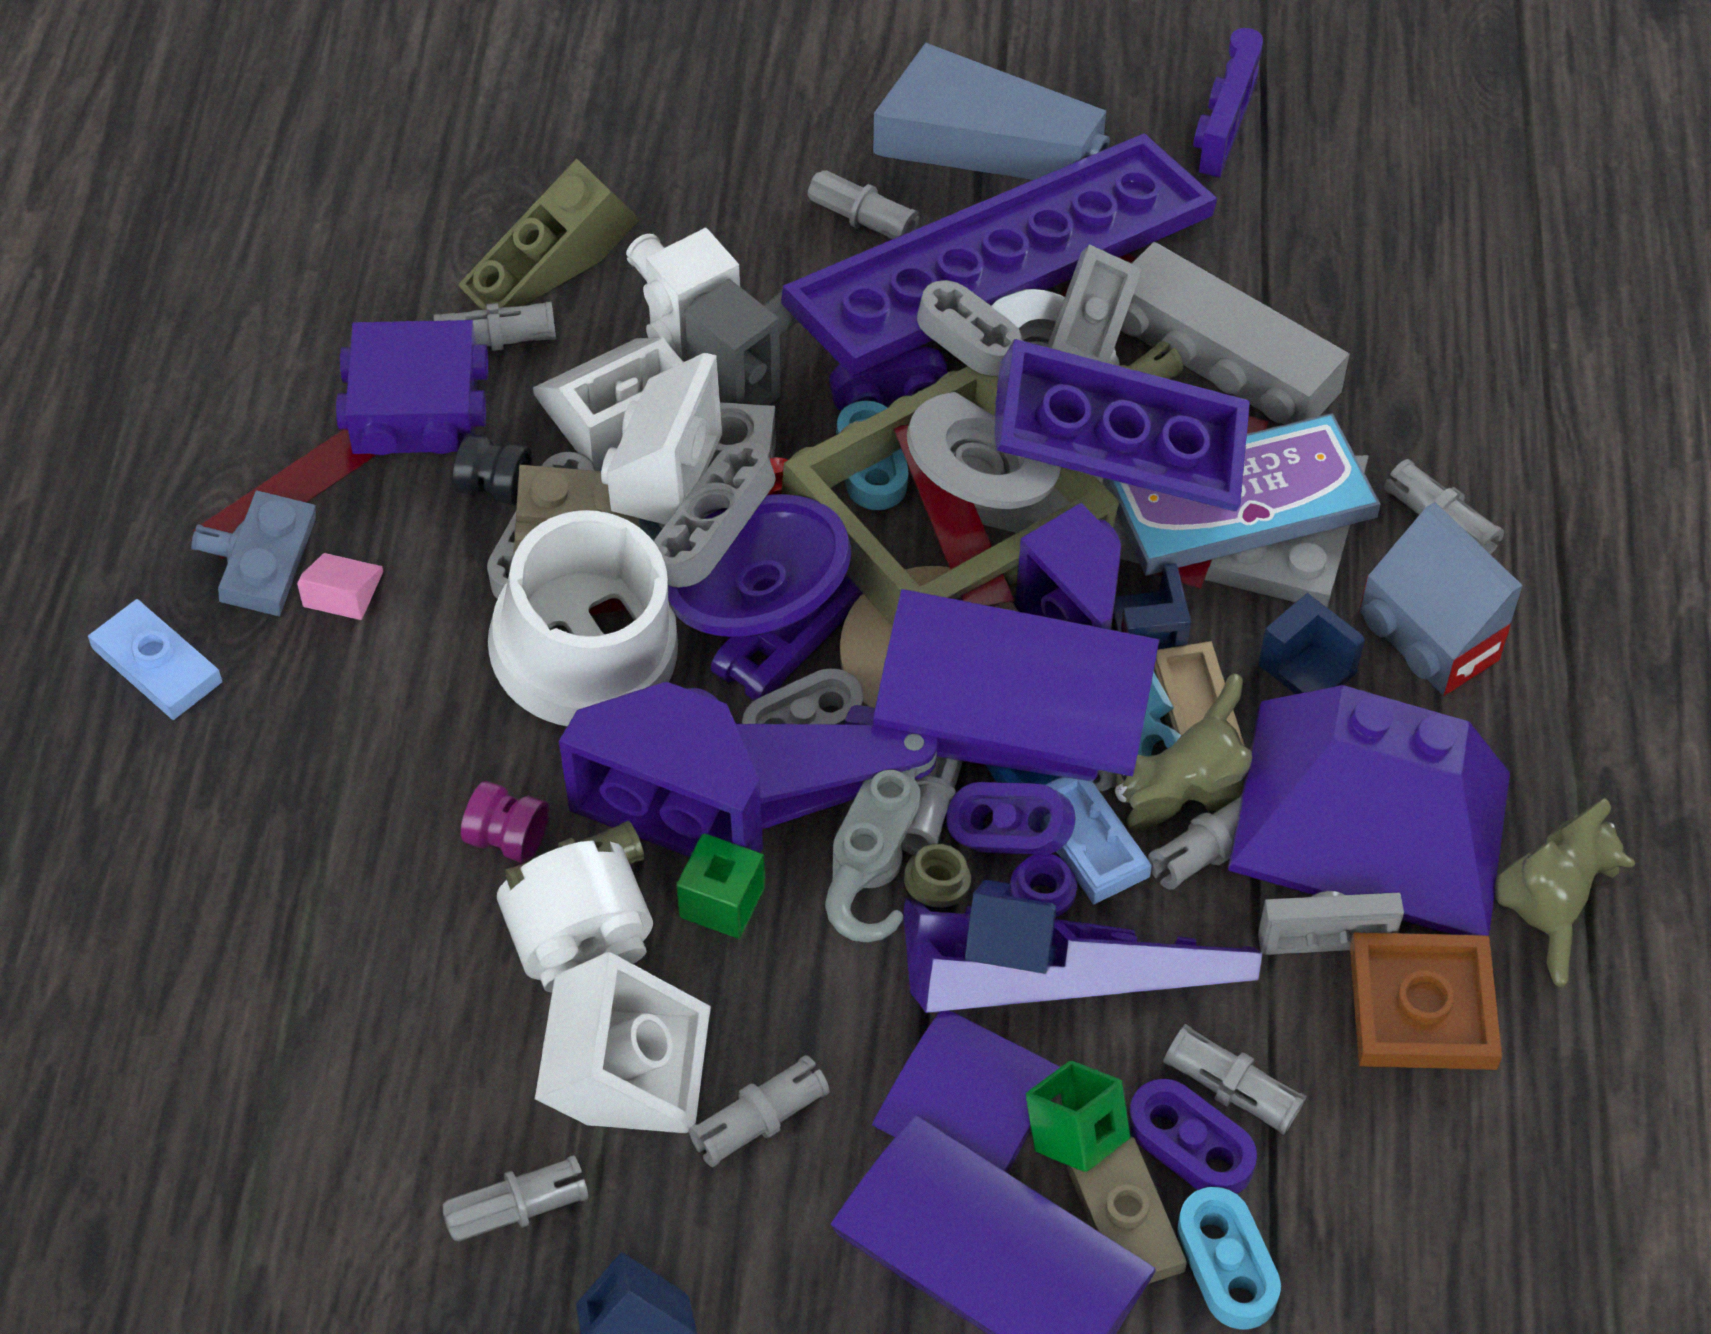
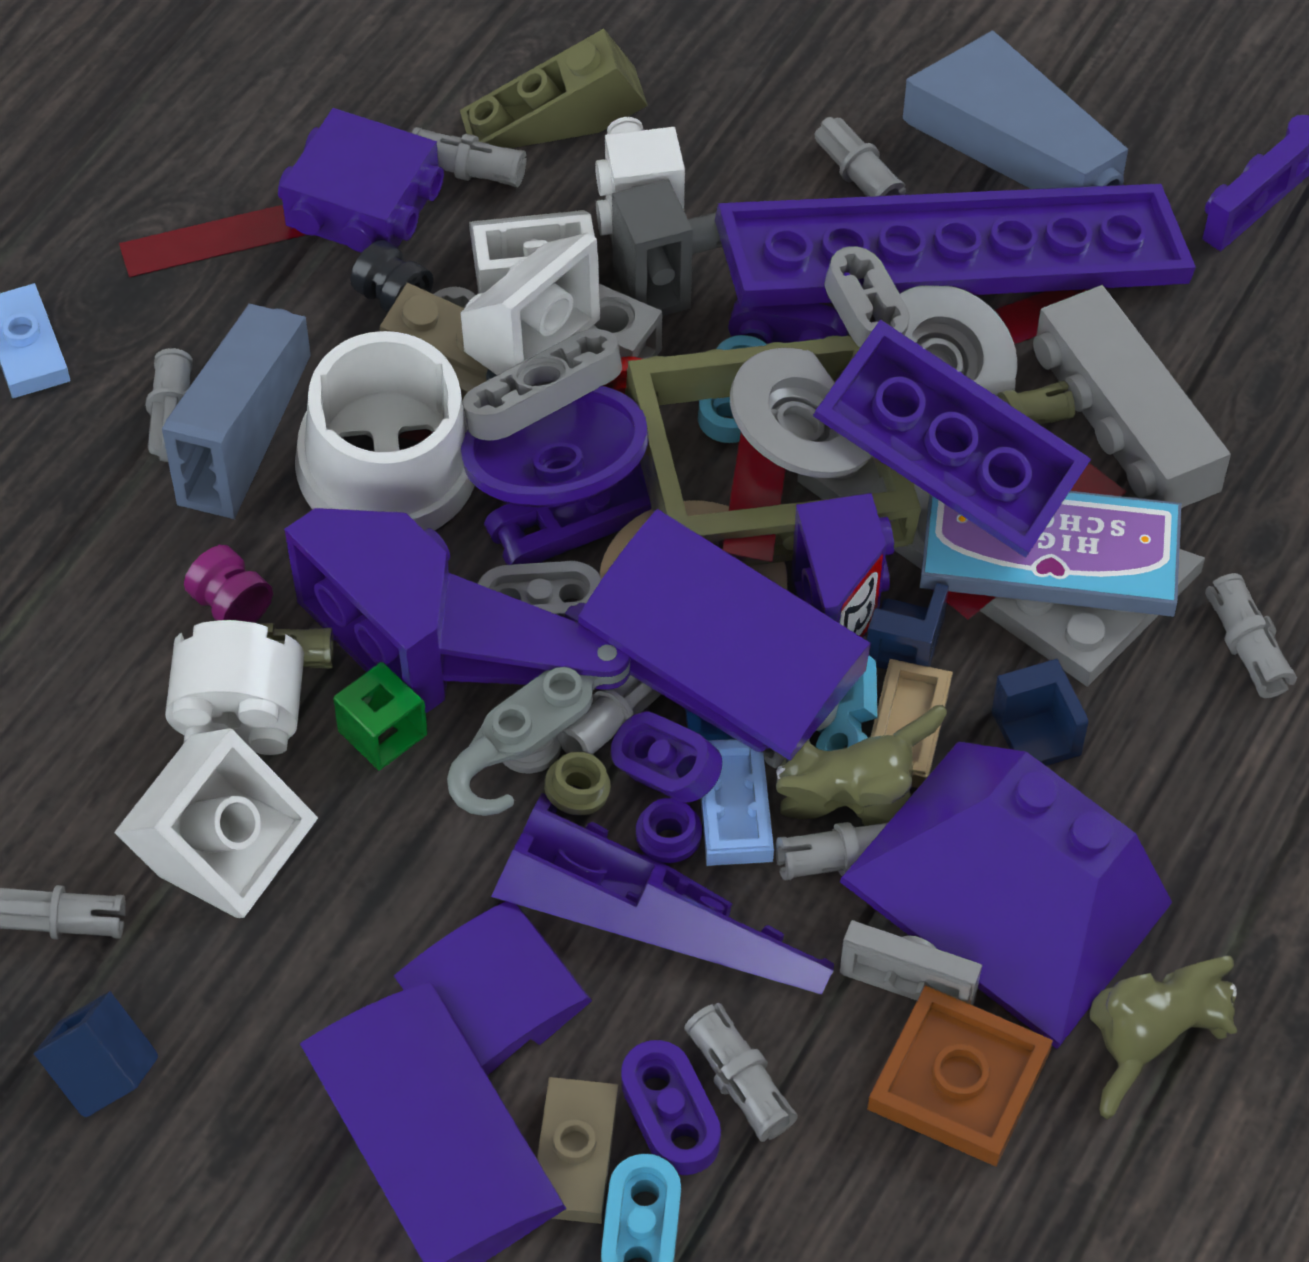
camera: 25 degrees right, 0 degrees up
sand blue plate [191,490,316,617] -> none
bright pink slope [297,553,383,620] -> none
light grey pin [689,1055,830,1167] -> none
dark blue panel [965,880,1057,974] -> none
green piece [1025,1061,1130,1172] -> none
light grey plate [1047,244,1142,363] -> none
sand blue slope [1359,502,1523,696] -> none
none -> light grey axle [145,348,193,462]
none -> sand blue slope [162,304,311,519]

